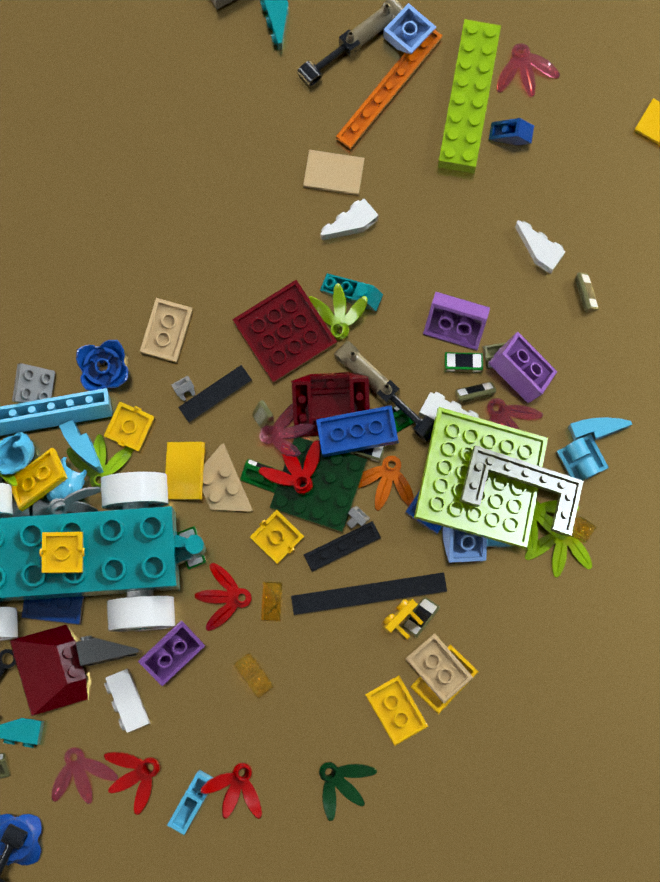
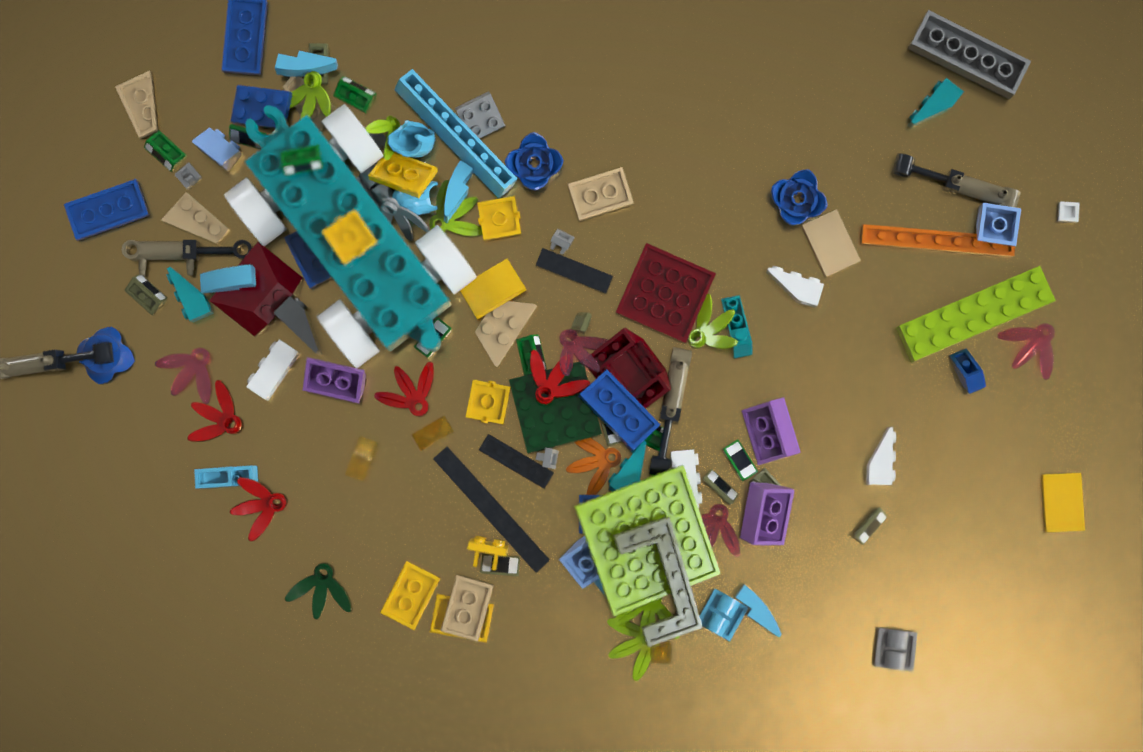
camera: 55 degrees right, 5 degrees up
none -> medium azure slope [200,265,256,294]
none -> teal slope [608,441,647,492]
none -> blue brick [771,169,828,225]

